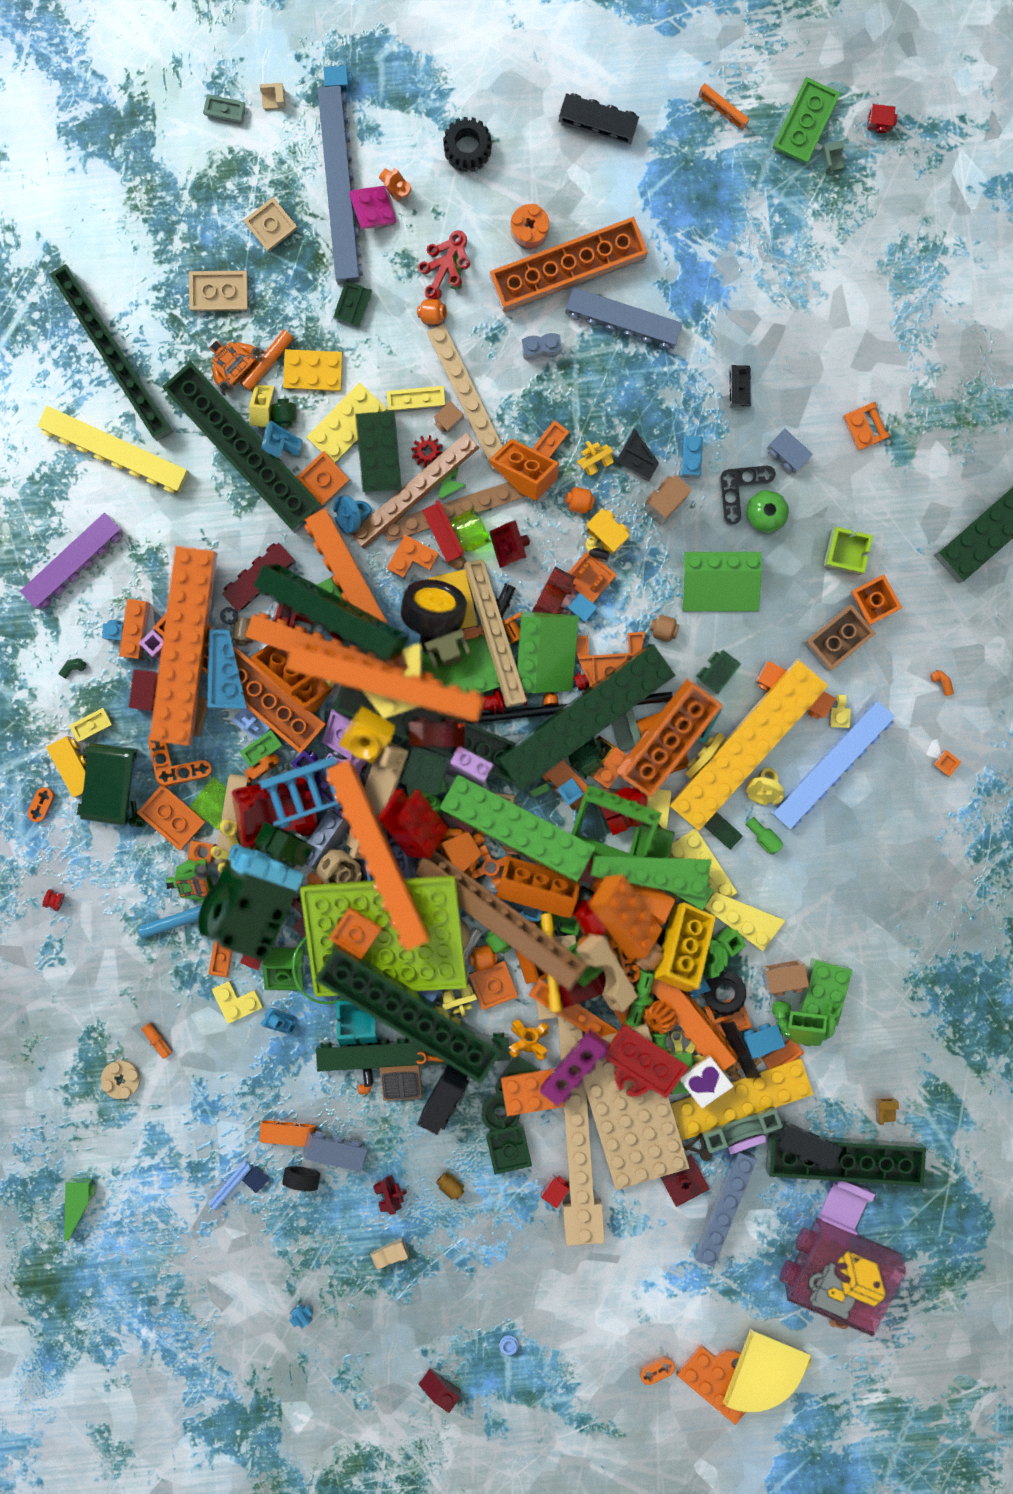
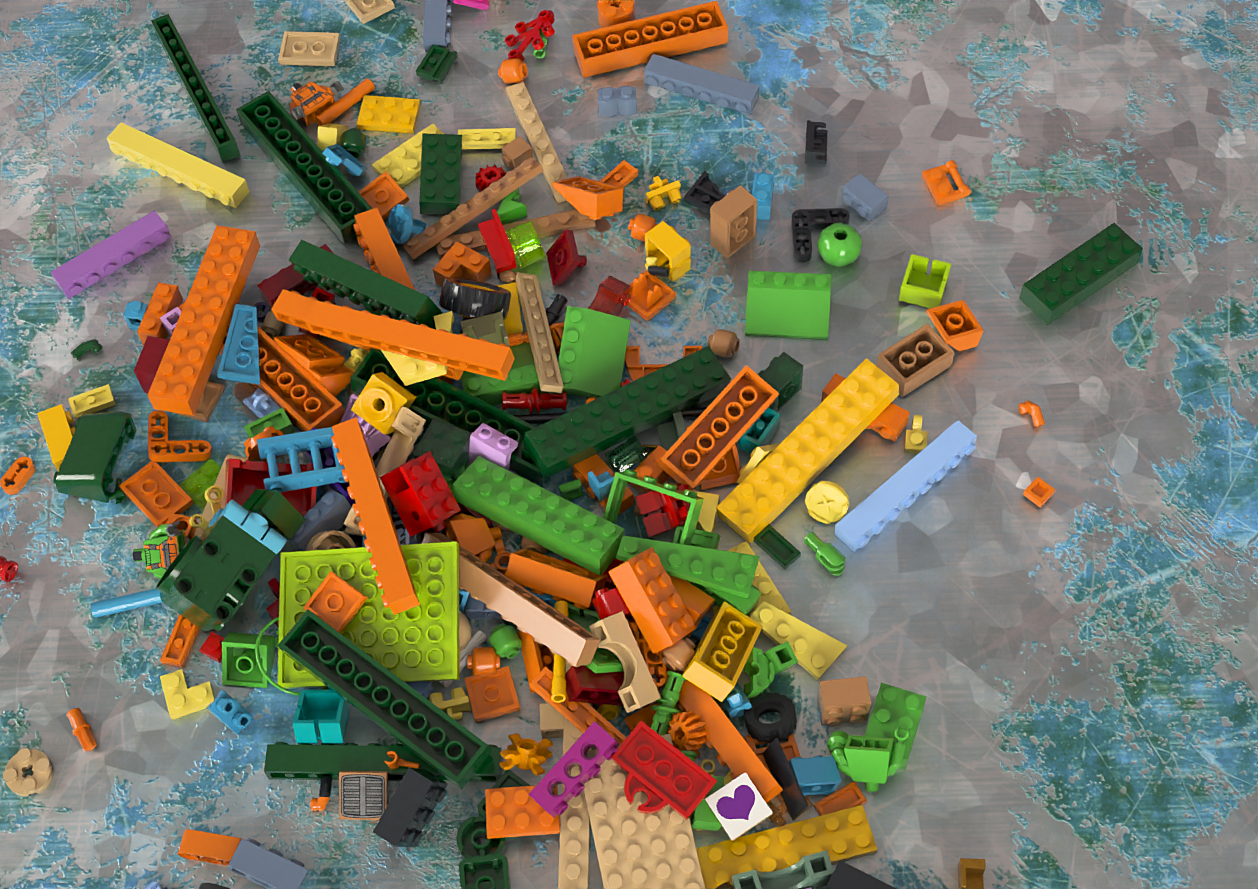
camera: 10 degrees right, 30 degrees down
clear red brick [409,718,465,747] -> none
dark azure brick [567,593,597,623] -> none

